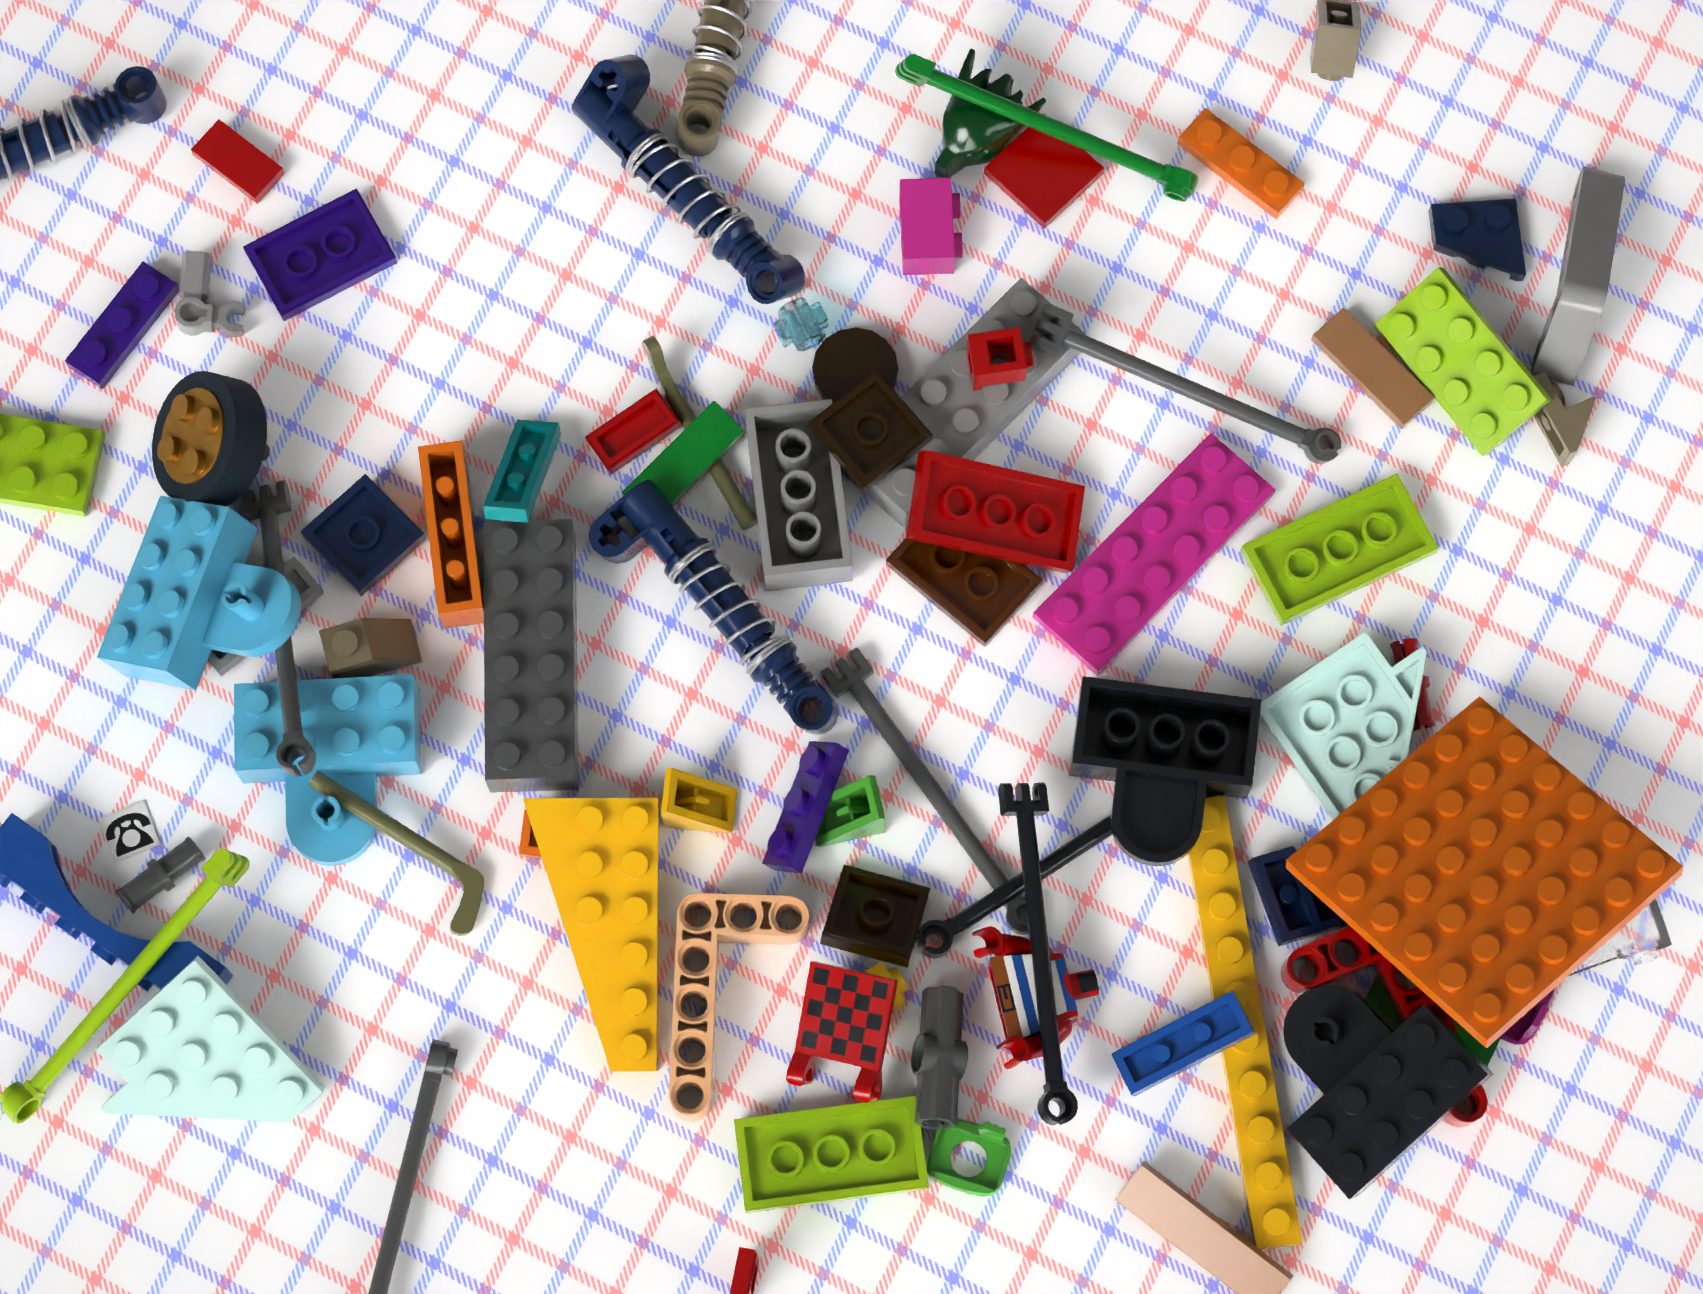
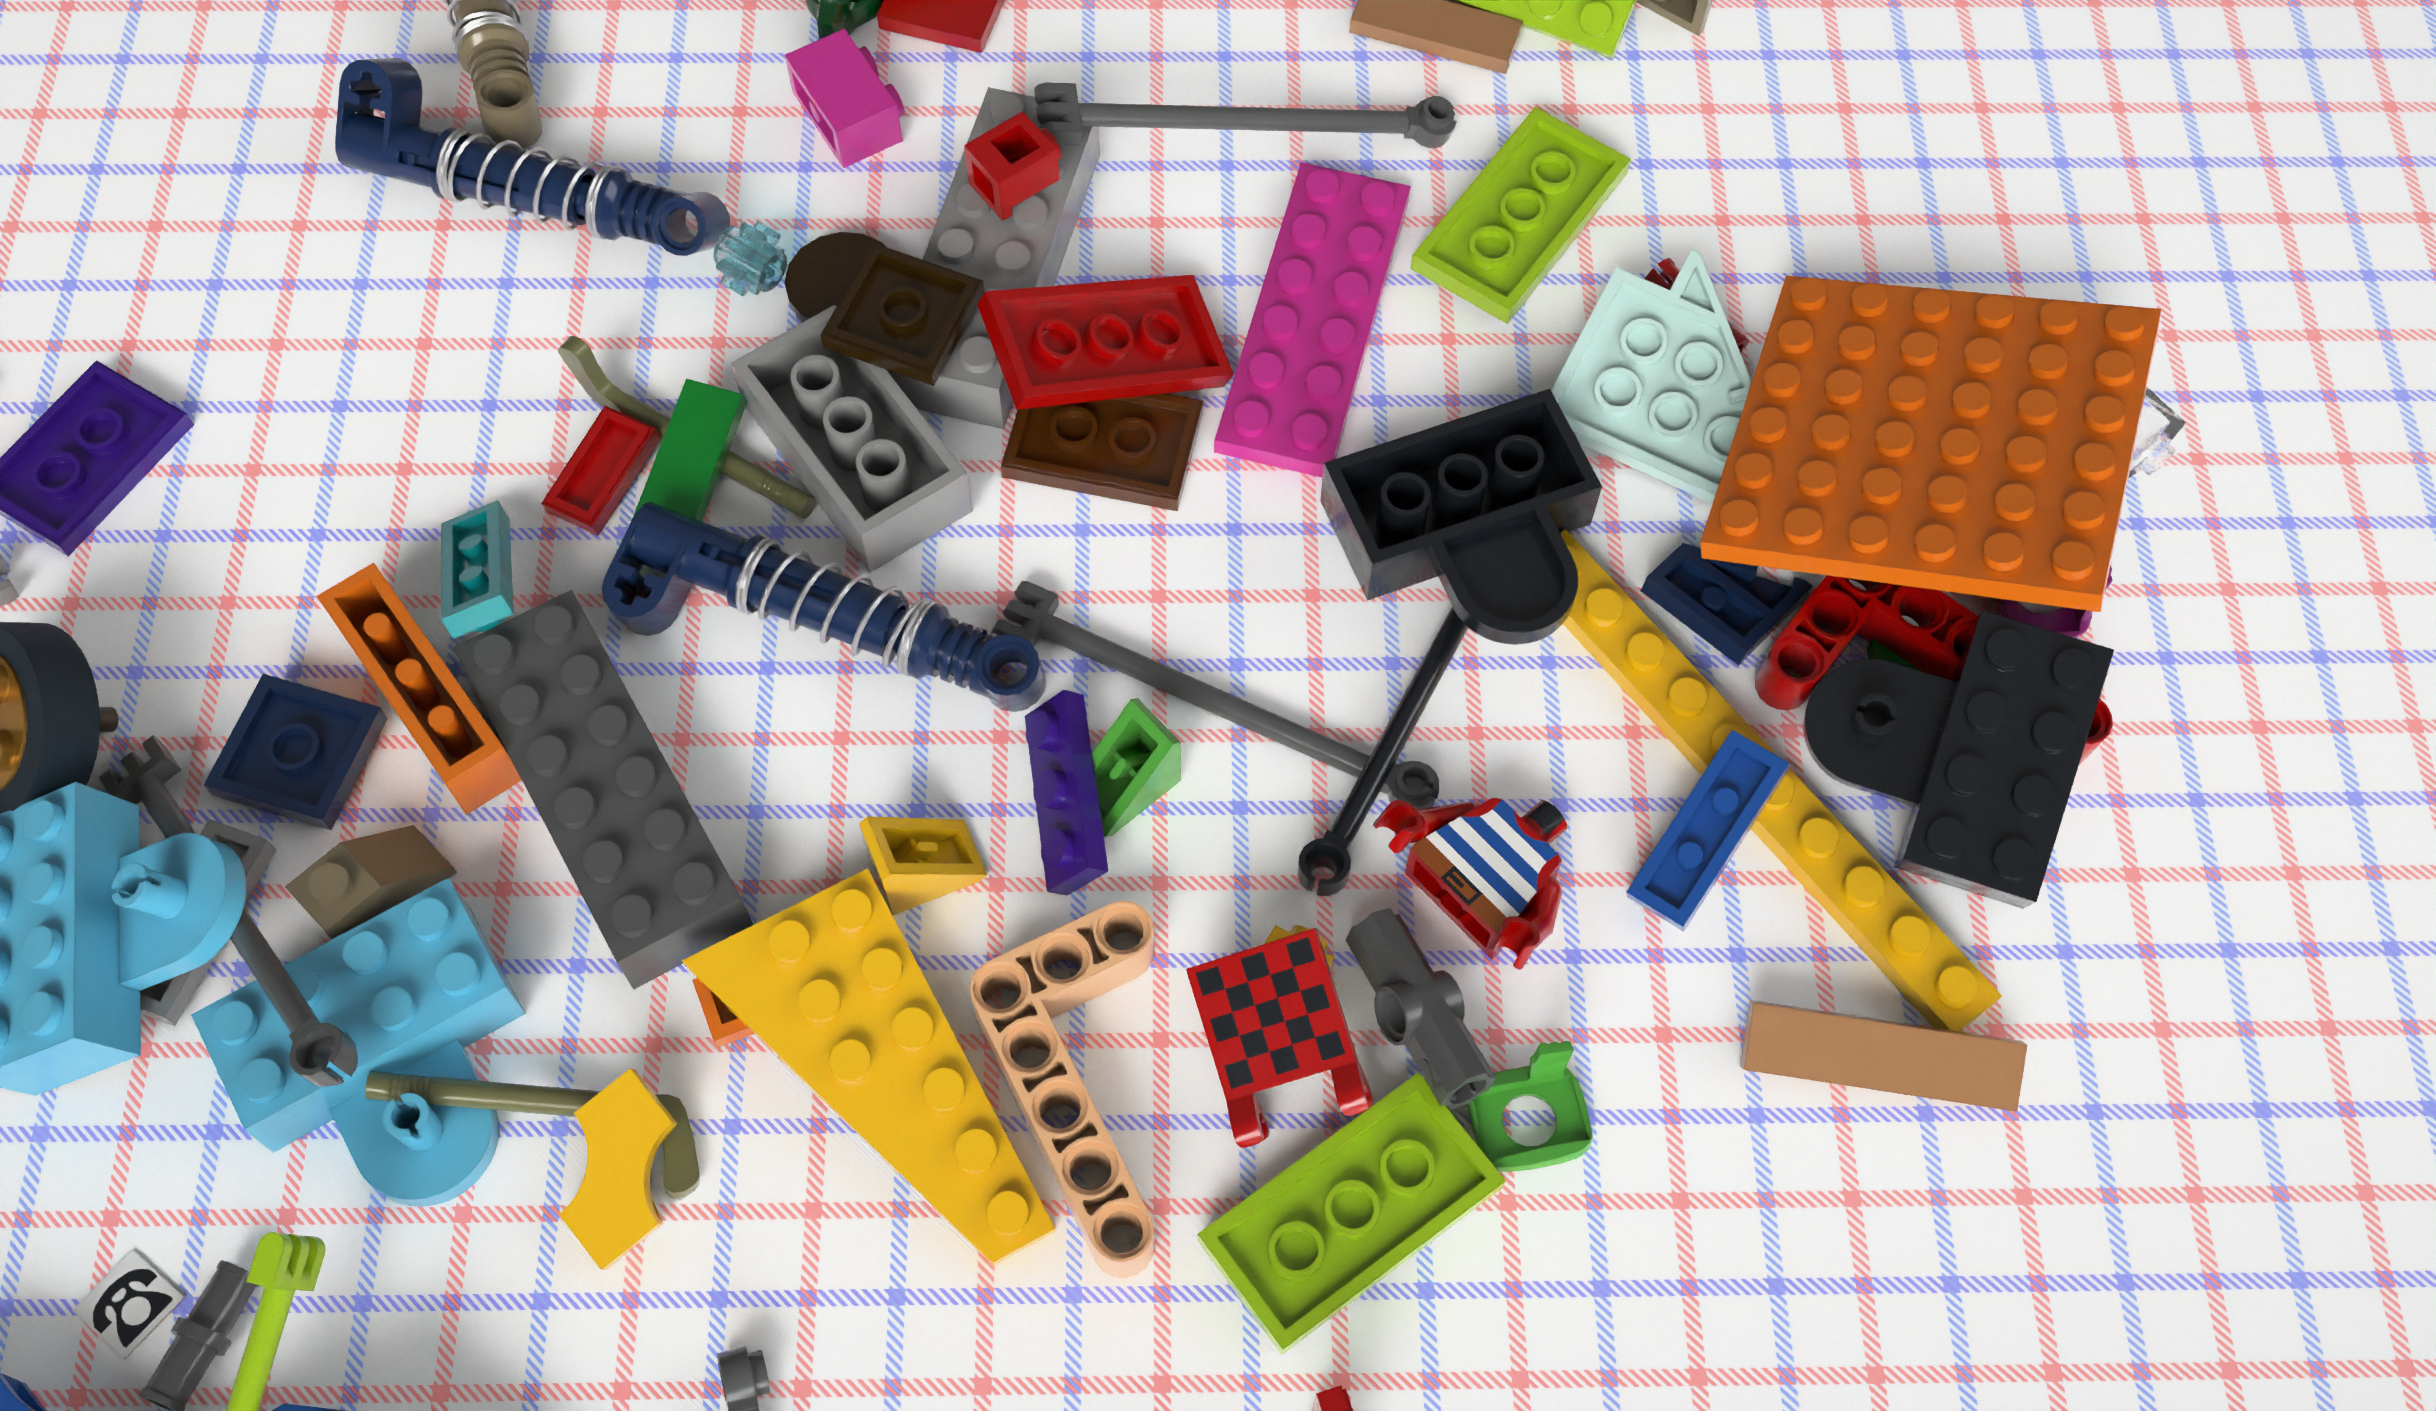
camera: 30 degrees left, 10 degrees down
dark brown tile [820,864,931,968] -> none
black hinge [998,782,1078,1126] -> none
none -> yellow tile [559,1068,677,1270]

